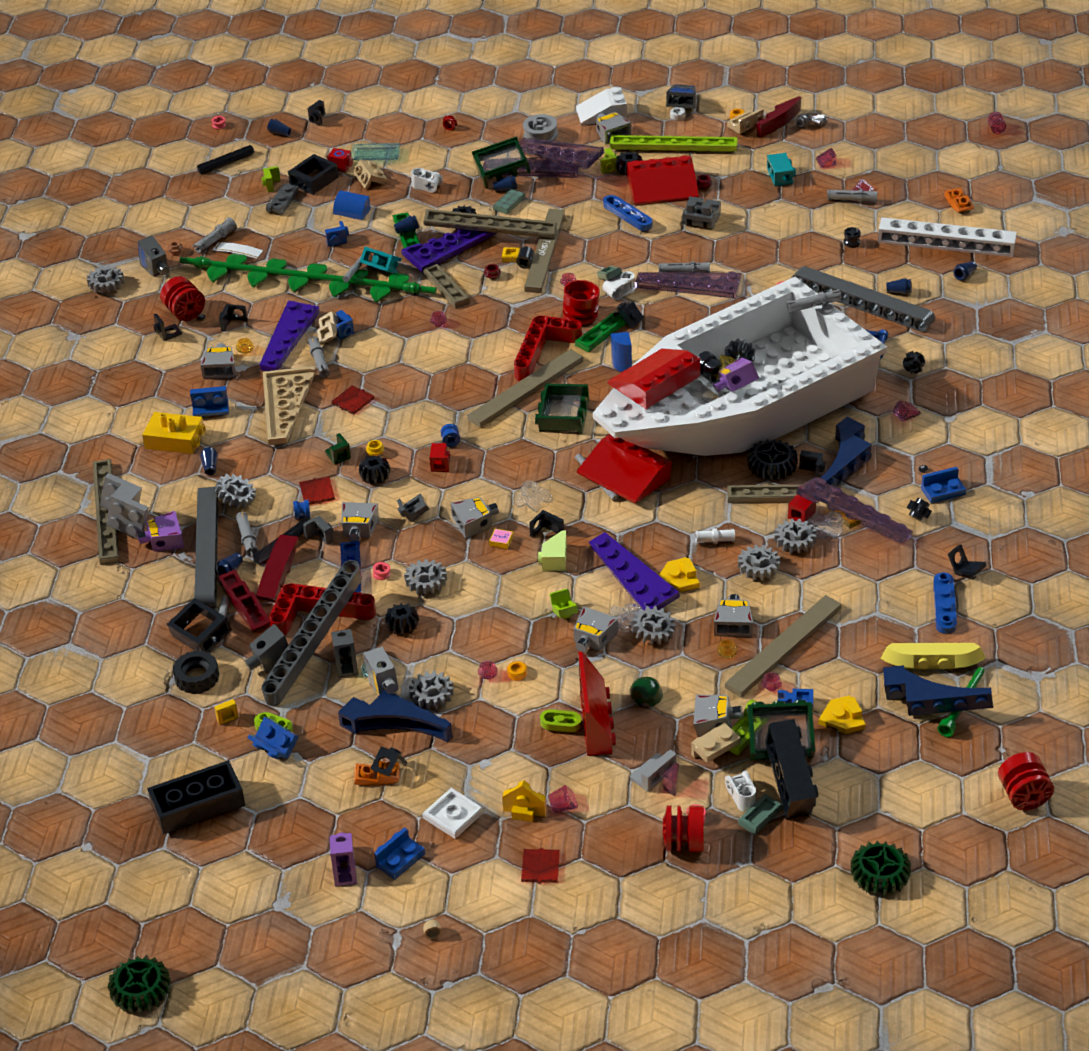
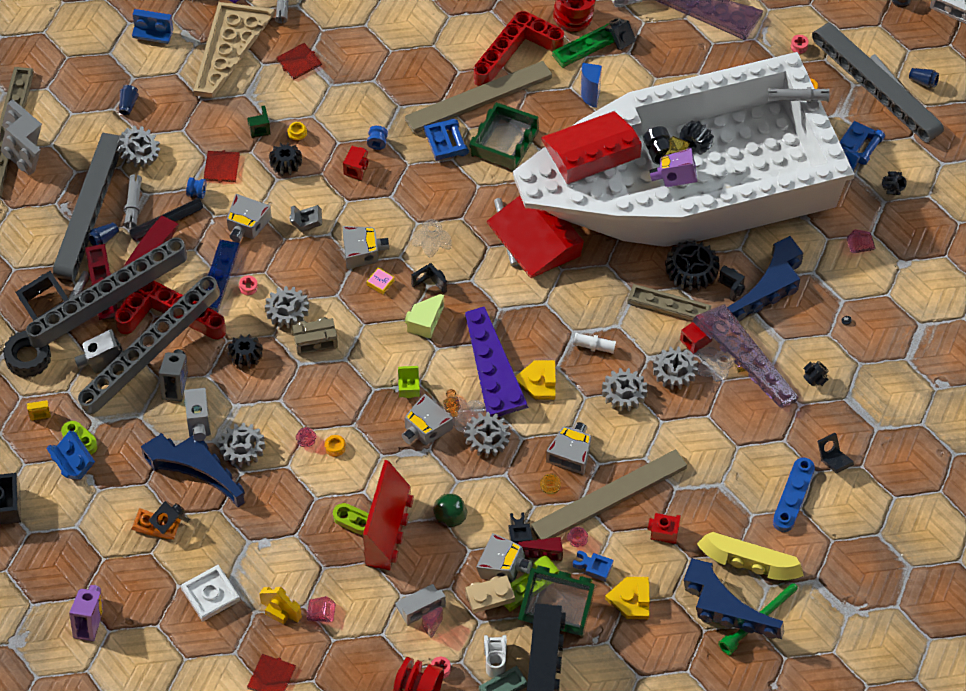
camera: 15 degrees right, 15 degrees up
medium lavender torso [137,511,184,551] -> none
yellow piece [142,412,206,454] -> none
dark grey bracket [303,516,334,545] -> none
blue bracket [374,827,425,880] -> none
blue bracket [921,467,966,503] -> none
none -> dark grey beam [26,238,187,348]
none -> dark tan brick [292,317,338,355]
none -> blue plate [424,119,469,161]
none -> clear orange piece [443,389,461,417]
none -> black plate [508,512,533,544]
none -> dark red slope [518,537,563,561]
none -> red brick [647,513,681,544]

